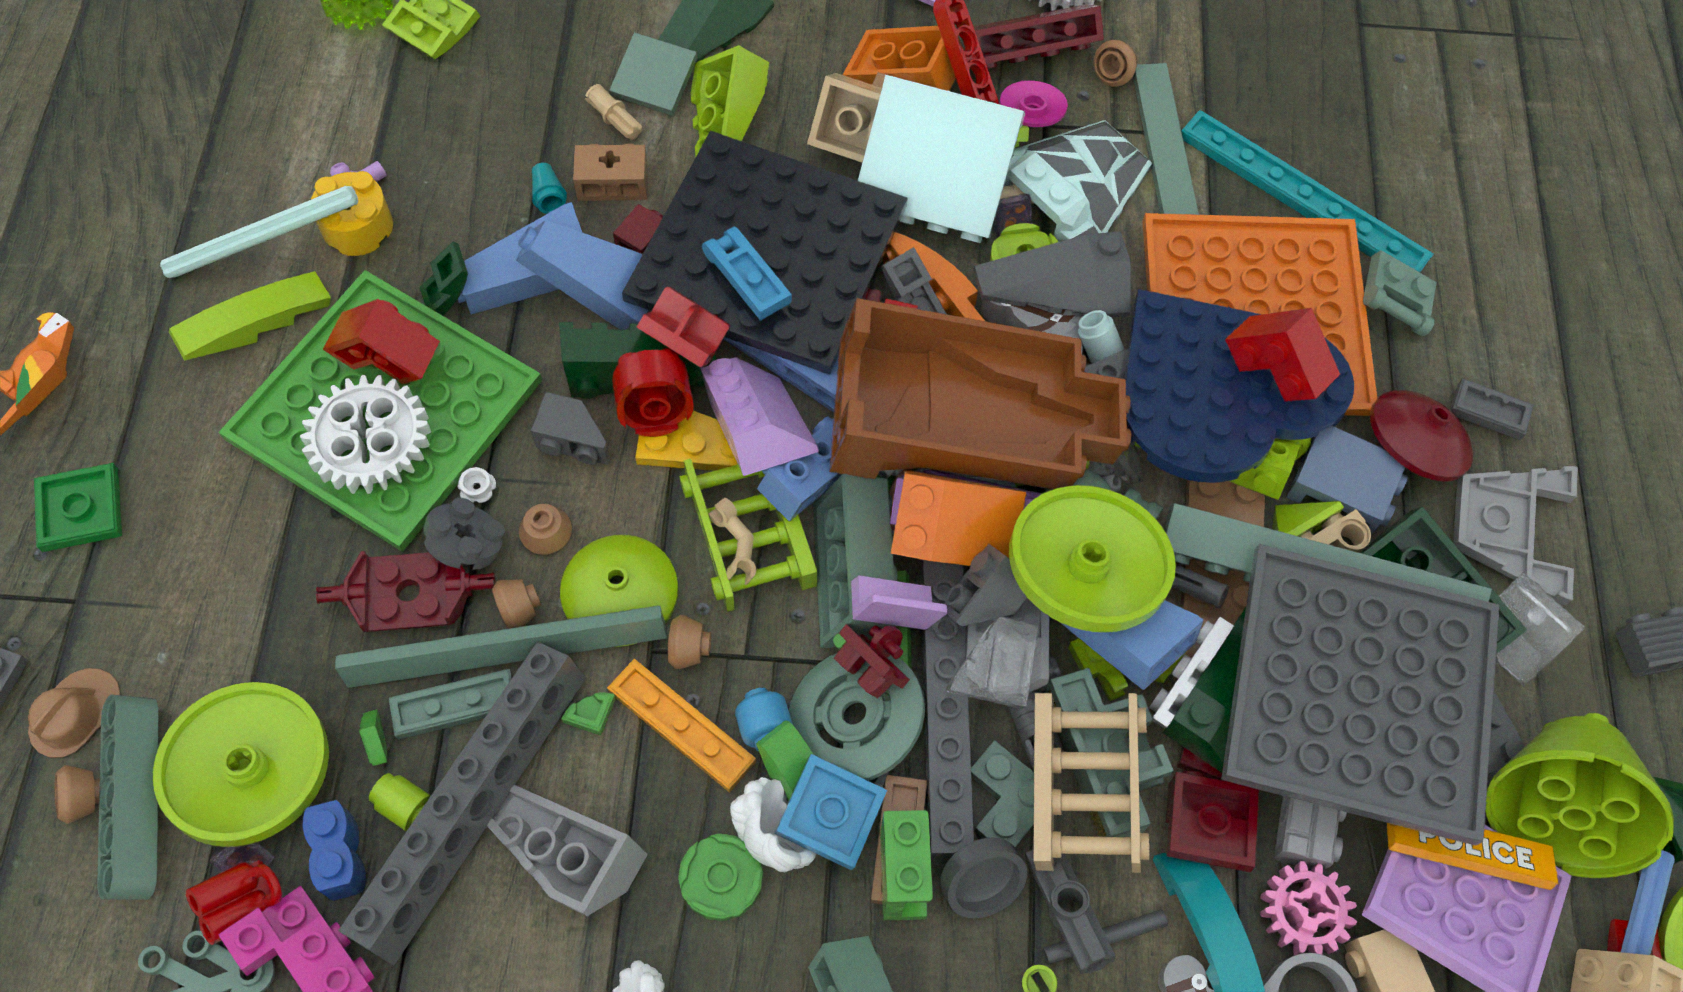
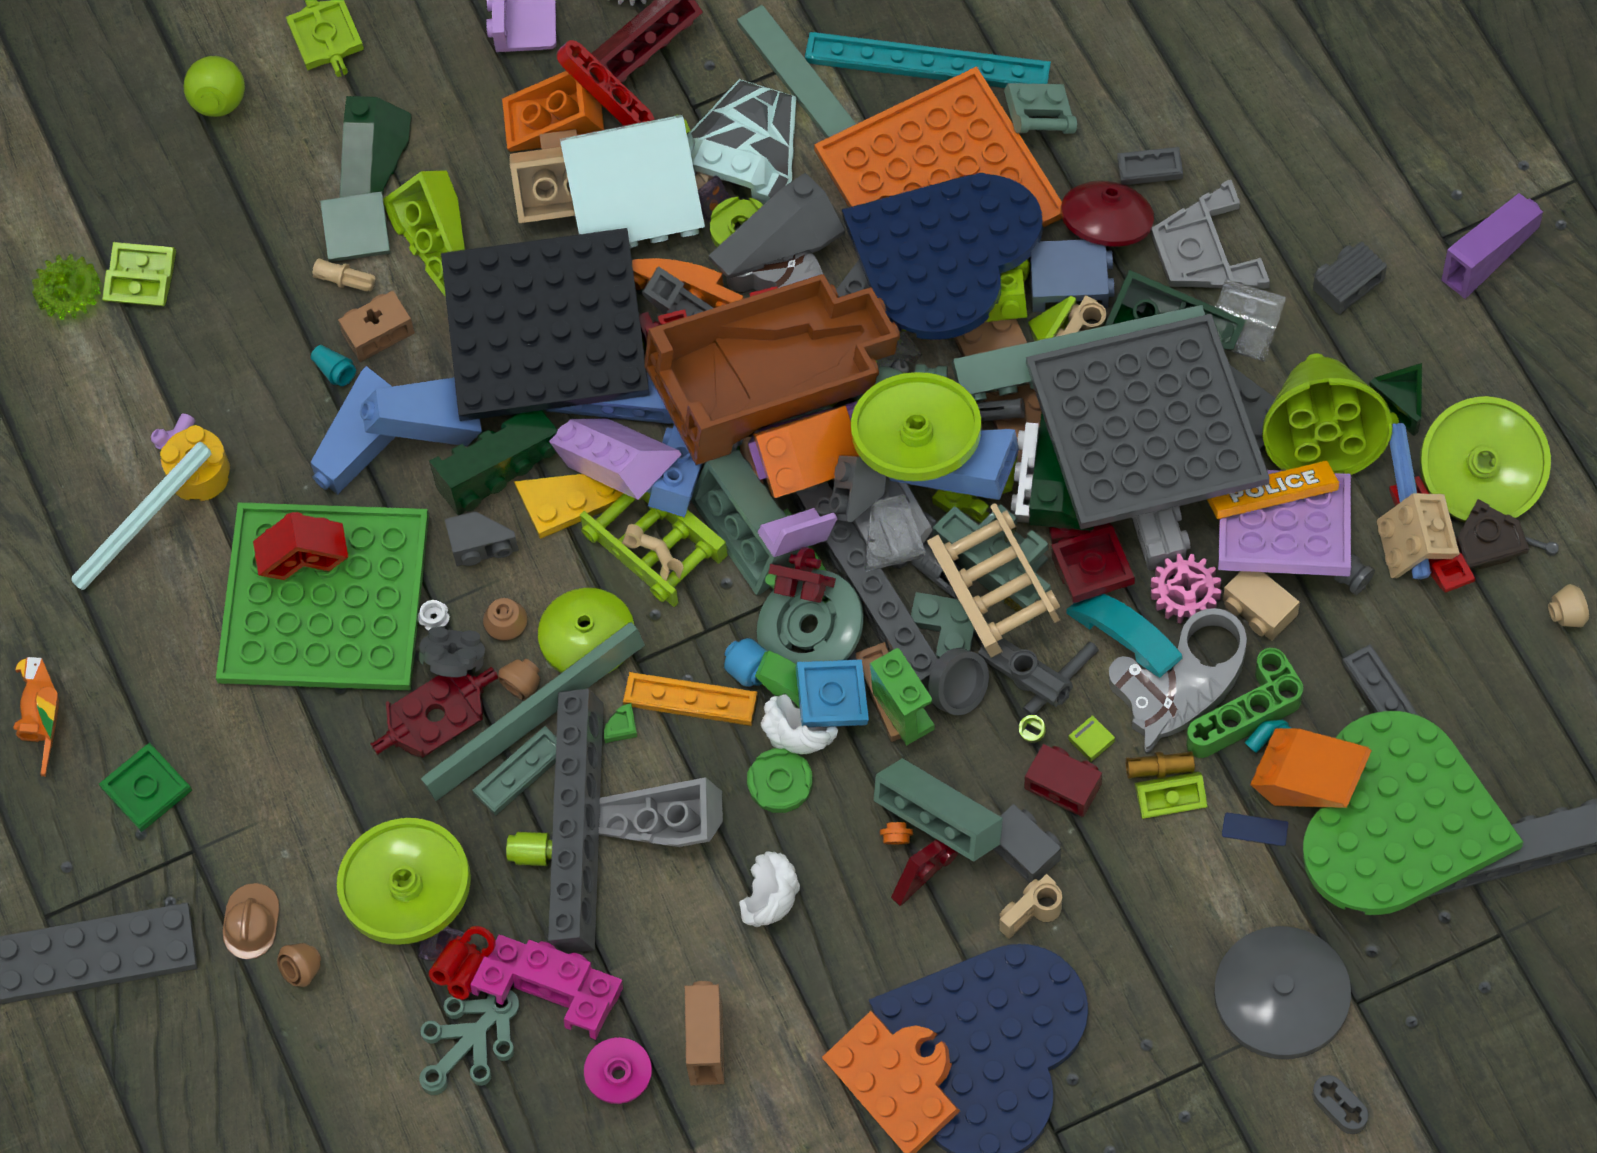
camera: 20 degrees left, 0 degrees up
sand green beam [97,695,158,900] -> none
lime slope [169,271,331,361] -> none
white gear [300,375,431,494] -> none
blue brick [303,800,366,901] -> none
bright green tile [359,709,387,766] -> none
dark green slope [420,242,468,316] -> none
red brick [612,349,694,437] -> none
dark red brick [613,204,663,254] -> none
red panel [637,287,730,368] -> none
medium nougat cone [668,615,711,669] -> none
dark azure plate [702,226,792,320] -> none
dark pink dish [1000,81,1068,127] -> none
light aqua brick [1078,310,1124,363] -> none
medium nougat cone [1093,40,1138,87] -> none
red brick [1225,308,1340,402] -> none

